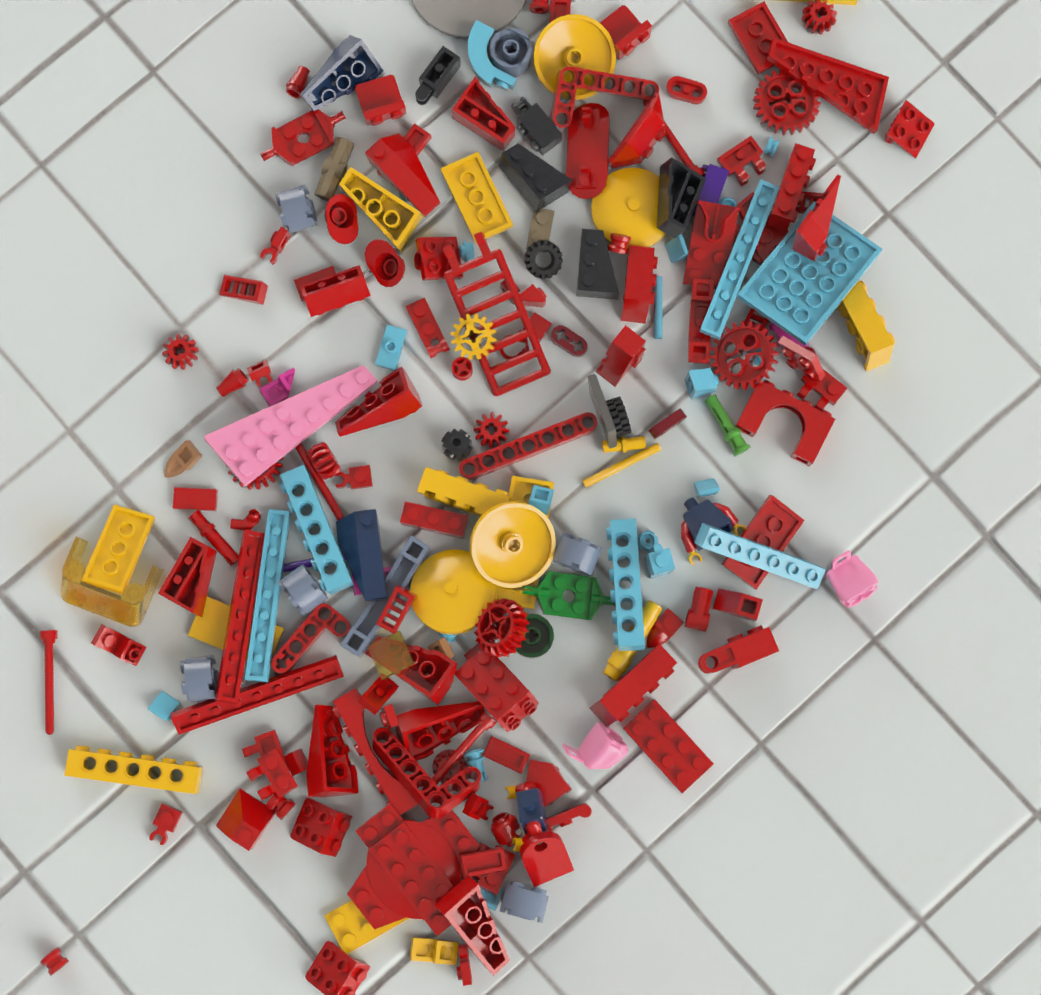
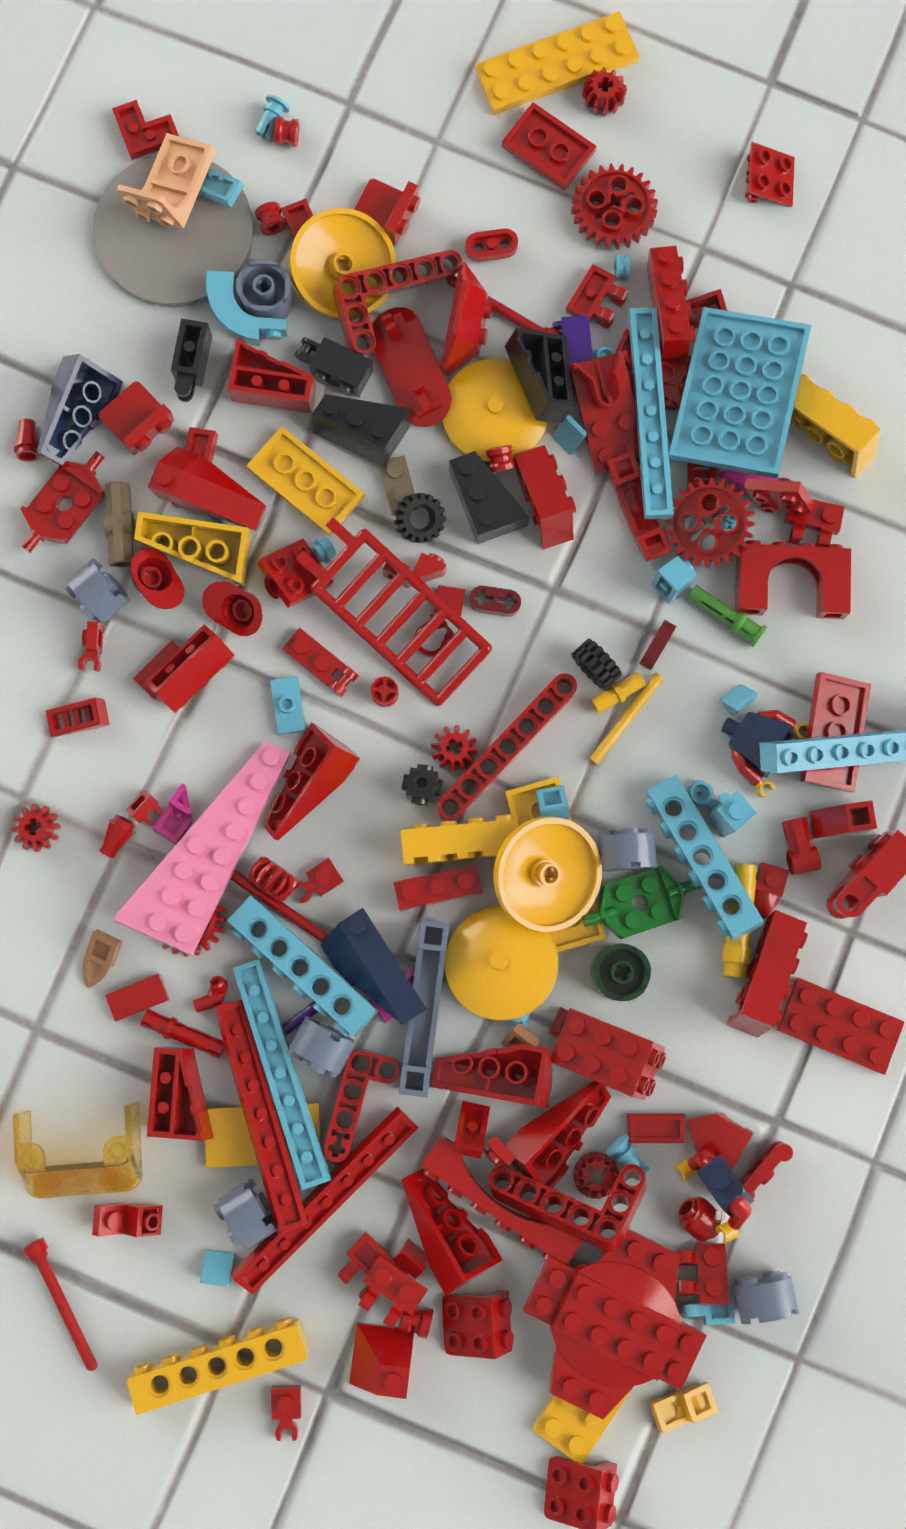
camera: 25 degrees left, 0 degrees up
yellow tile [81,504,155,595] -> none
clear yellow piece [368,630,414,680] -> none
red slope [376,585,417,634] -> none
red piece [421,711,497,790] -> none
red wedge [435,875,510,976] -> none
yellow gear [450,313,497,360] -> none
red plate [457,944,472,986] -> none
red tile [459,847,507,878] -> none
red plate [462,793,494,821] -> none
red gear [474,598,530,657] -> none
tile [520,831,574,887] -> none
bright pink piece [562,721,628,769] -> none
dark grey tile [588,374,617,449] -> none
red wedge [596,325,646,387] -> none
medium azure bar [654,276,662,339] -> none
red wing [767,38,889,134] -> none
wedge [792,174,841,261] -> none

